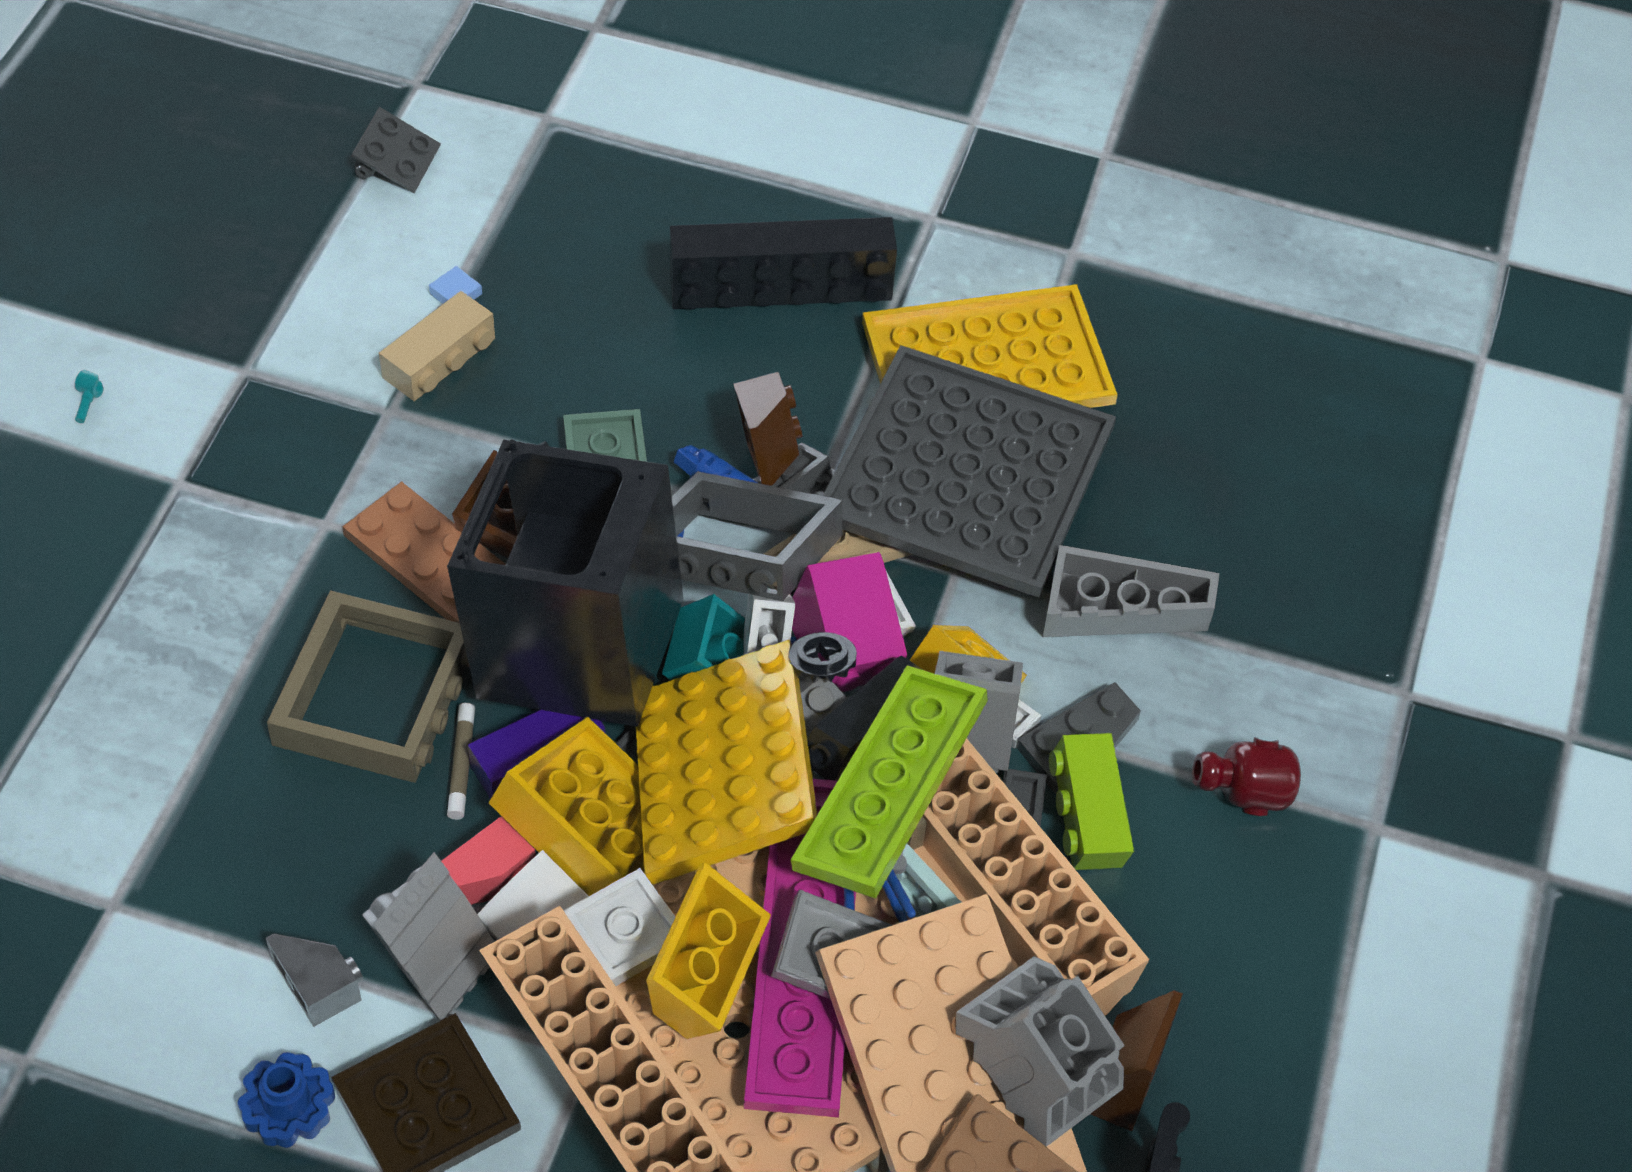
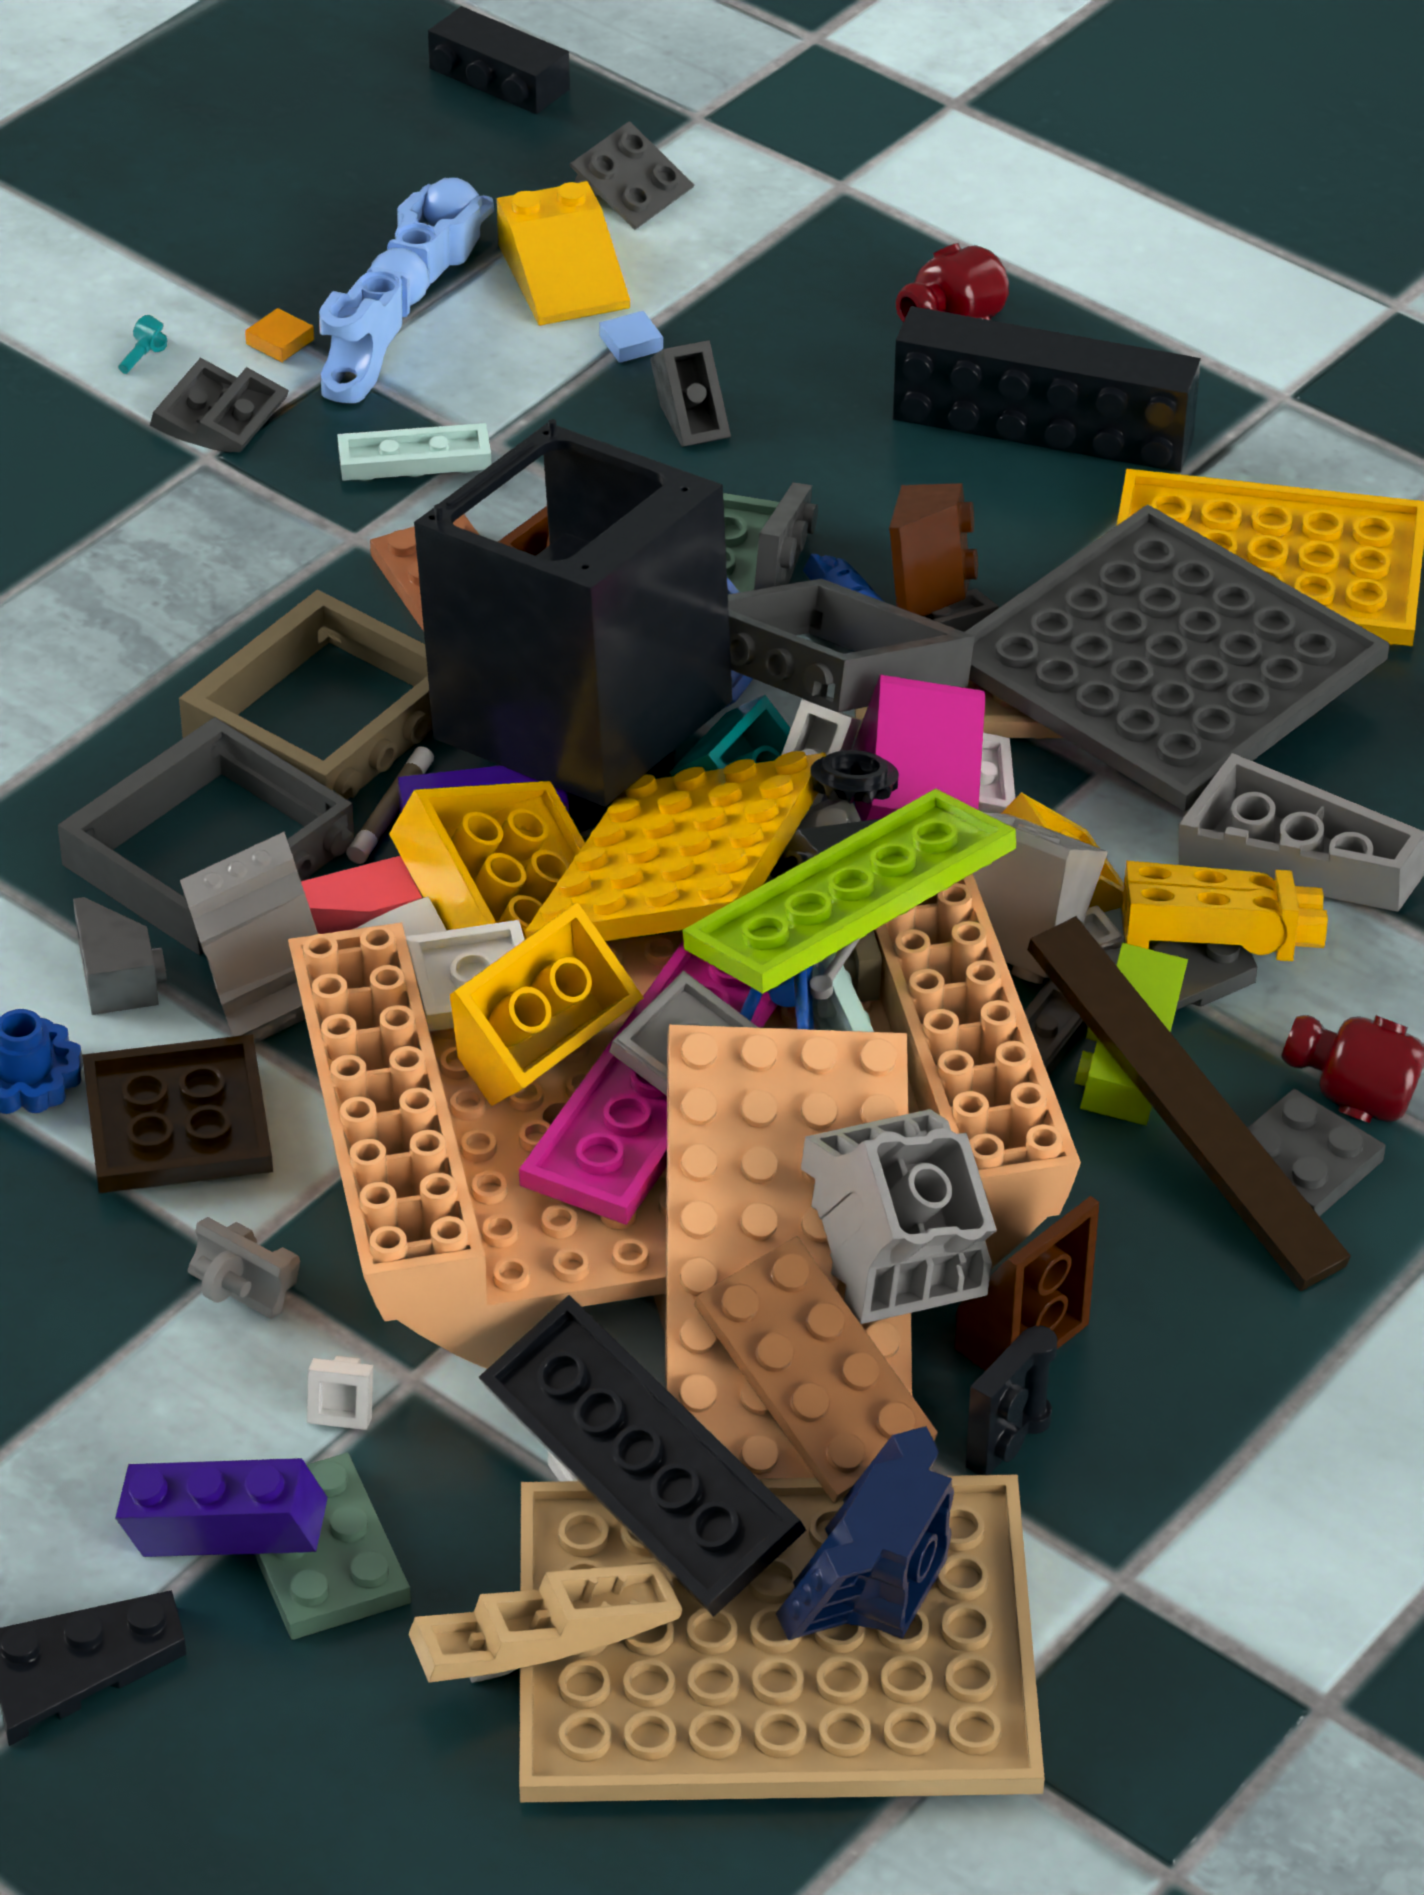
camera: 25 degrees right, 10 degrees down
tan brick [379,291,495,401] -> none
none -> dark grey window [58,717,354,955]
none -> dark grey slope [149,357,289,452]
none -> light orange tile [245,308,314,362]
none -> light blue piece [319,178,494,403]
none -> light aqua plate [337,423,491,481]
none -> black brick [428,6,570,114]
none -> yellow slope [497,181,630,326]
none -> dark grey slope [650,340,731,447]
none -> dark grey wing [754,482,818,590]
none -> dark red piece [896,242,1009,322]
none -> dark brown tile [1027,916,1351,1292]
none -> yellow hips [1121,860,1328,961]
none -> dark grey plate [1248,1089,1386,1217]

